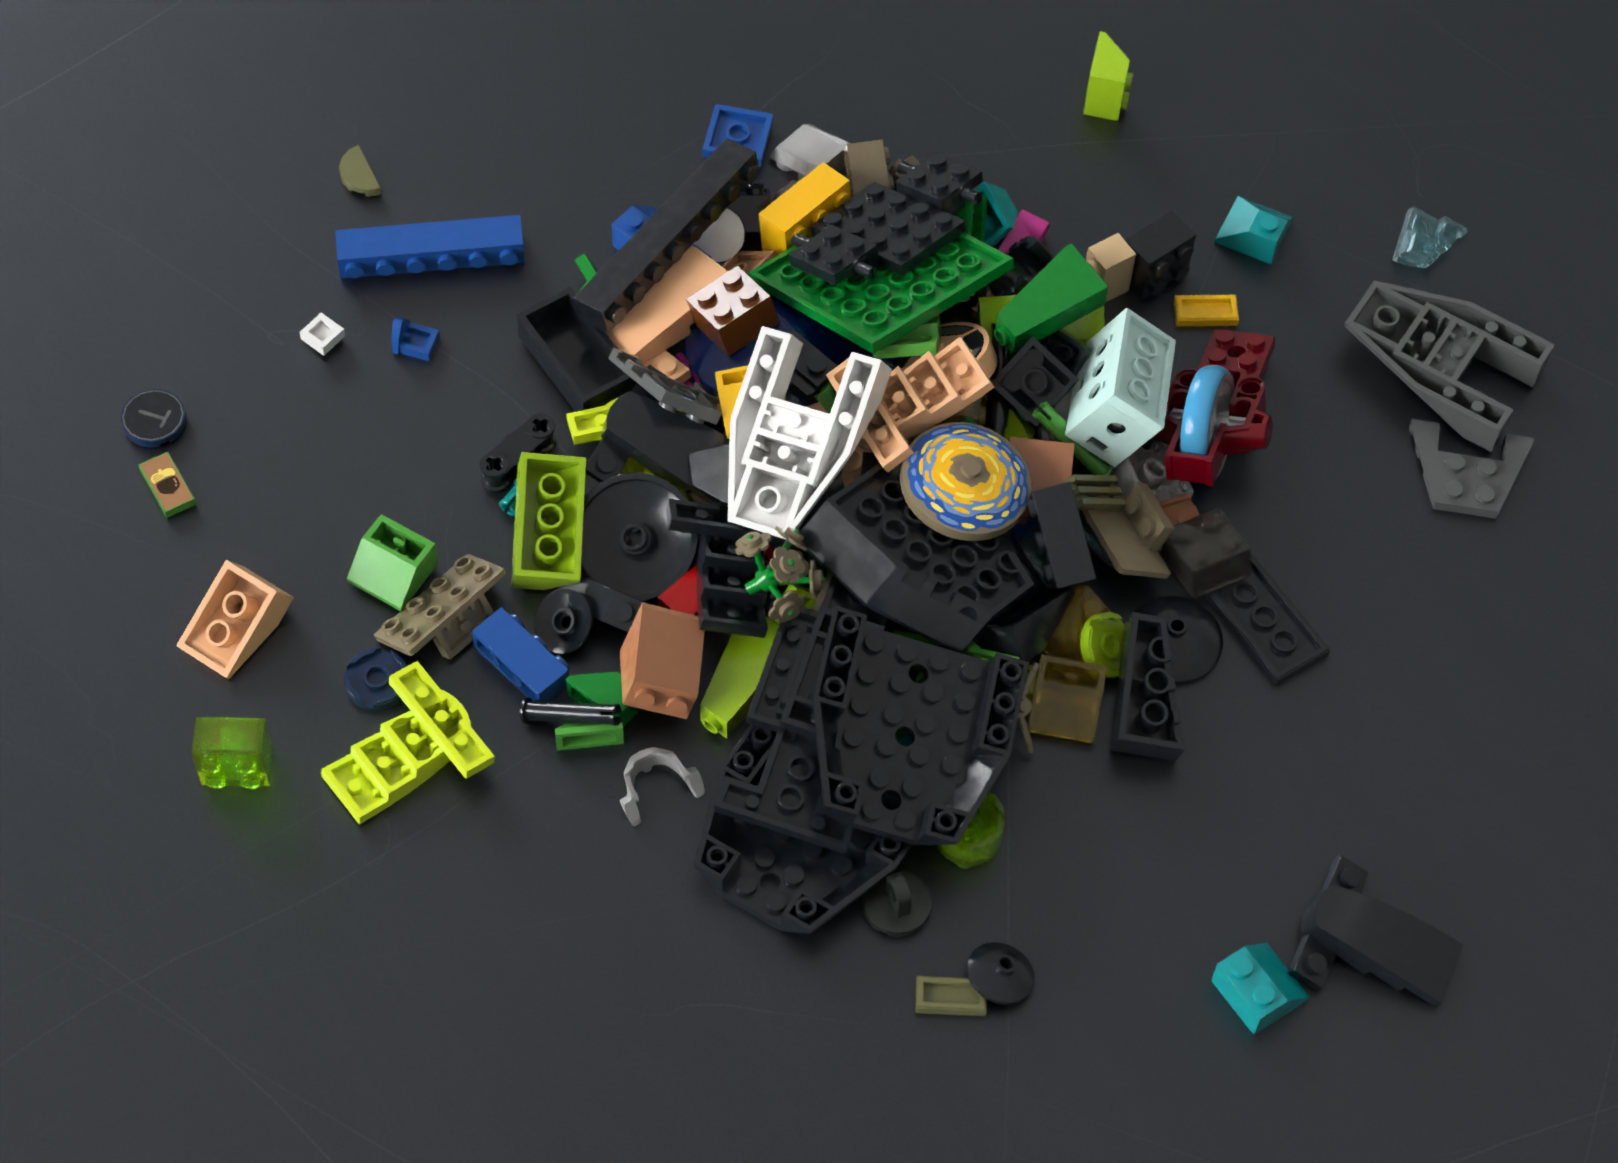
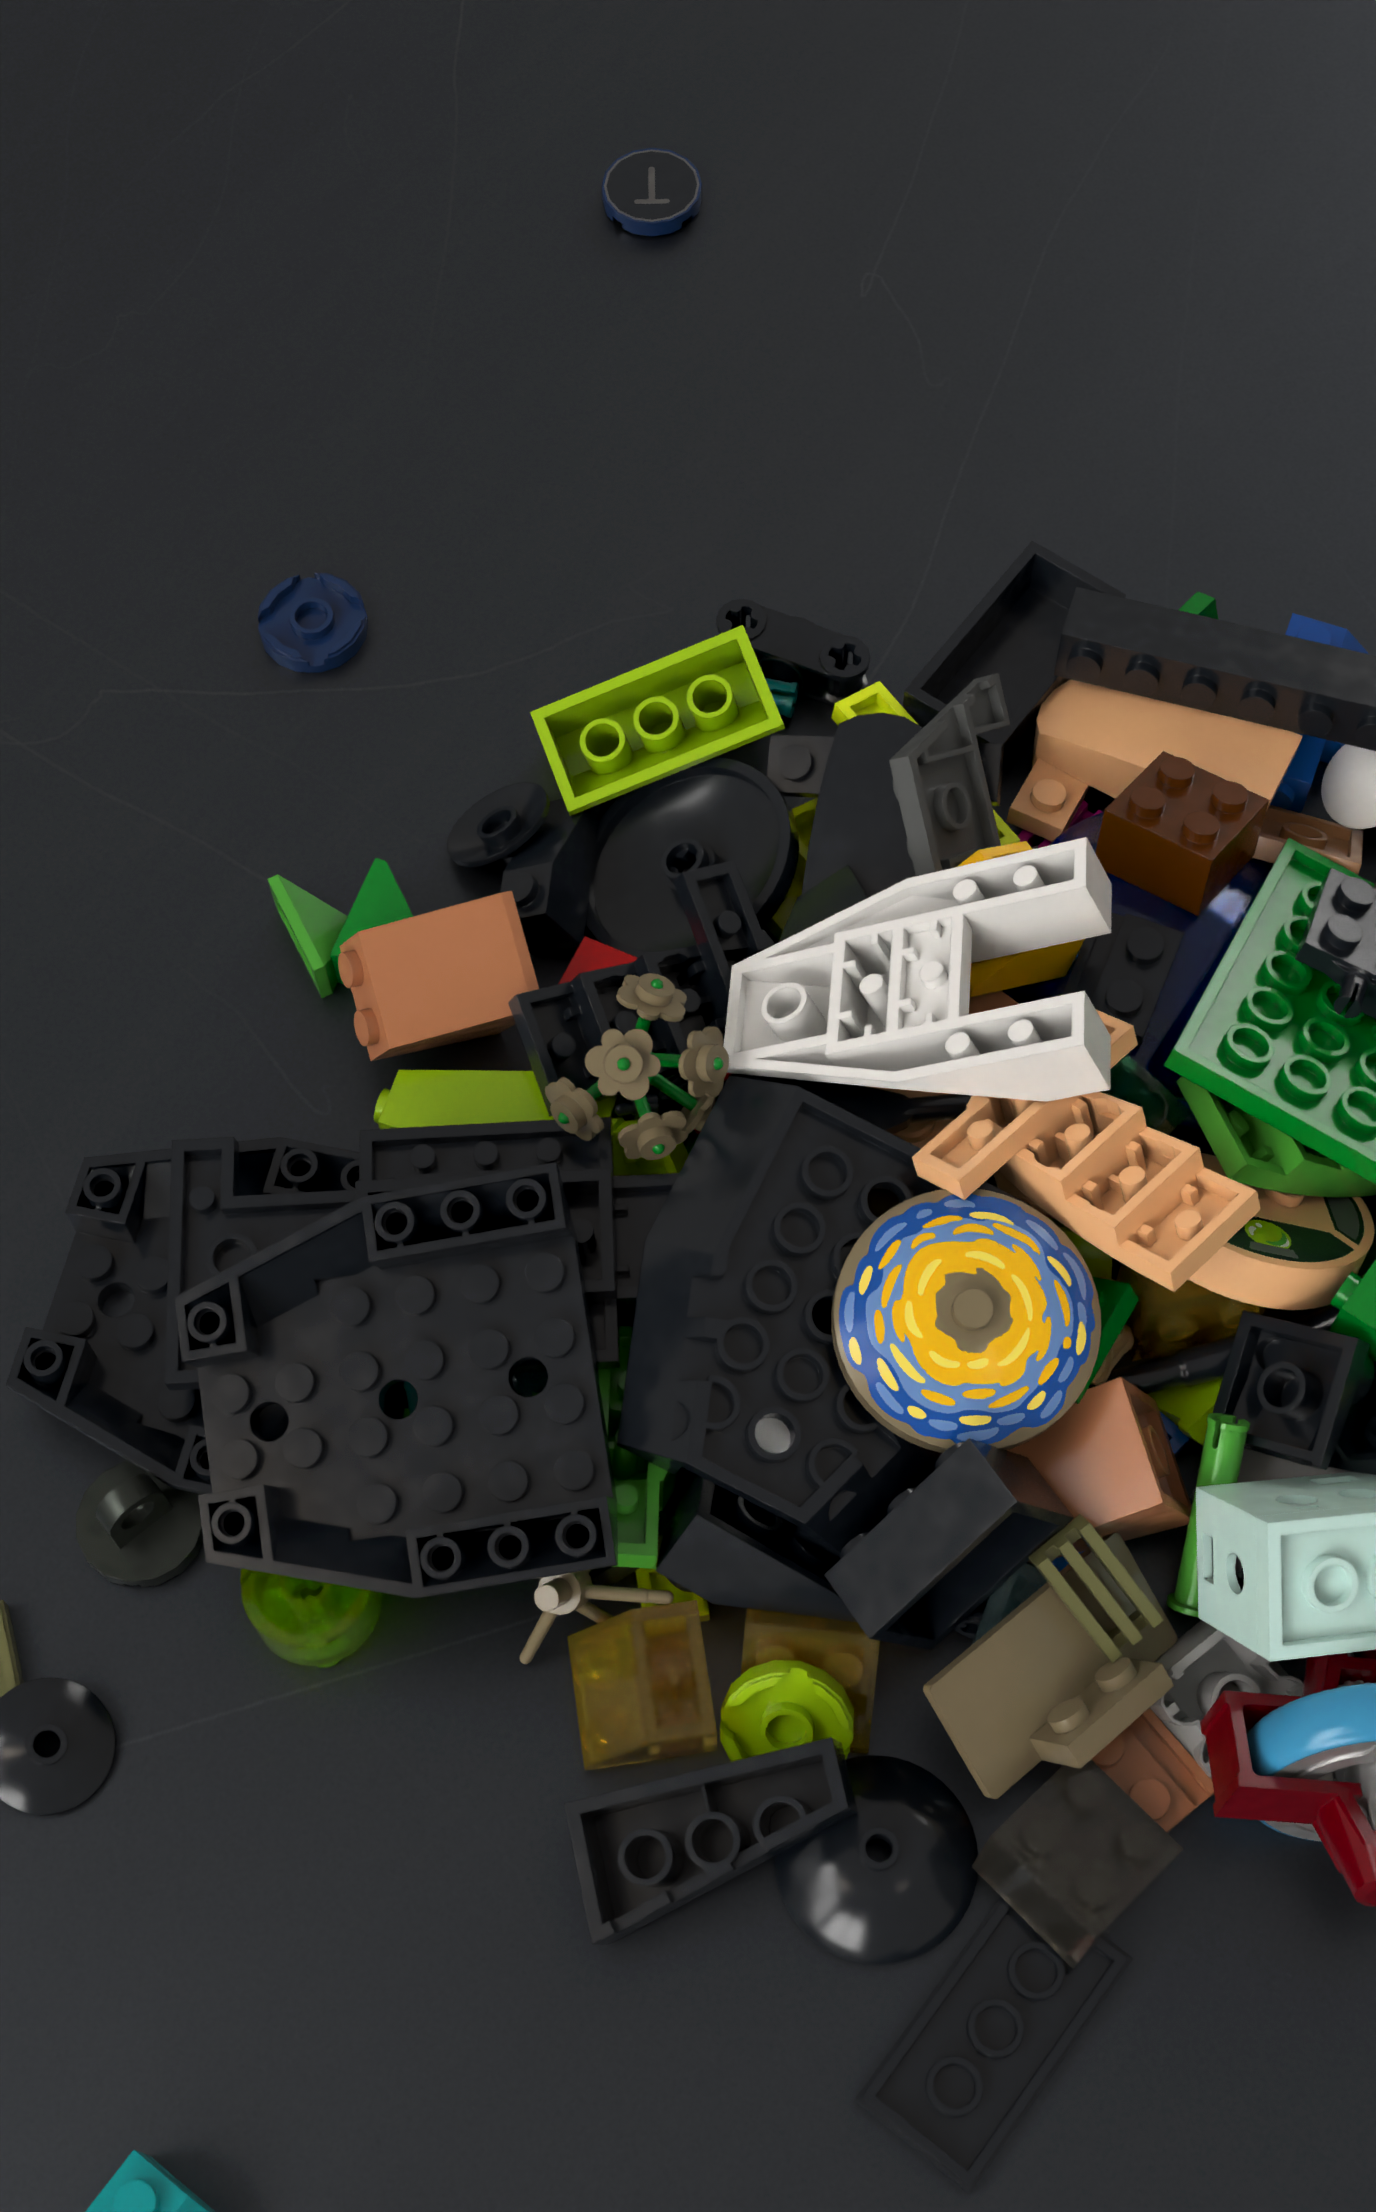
camera: 75 degrees right, 5 degrees up
tile [138,452,196,518] -> none
light nougat slope [176,560,294,679] -> none
clear neon green brick [191,717,274,789] -> none
white plate [300,313,345,355] -> none
neon yellow slope [321,661,495,825] -> none
blue brick [335,215,525,278] -> none
olive tile [339,145,381,197] -> none
bright green slope [347,514,439,611] -> none
dark tan bracket [374,554,506,660] -> none
blue tile [391,317,440,361] -> none
blue brick [472,607,570,702] -> none
black pin [520,697,622,726] -> none
light grey helmet [620,747,705,826] -> none

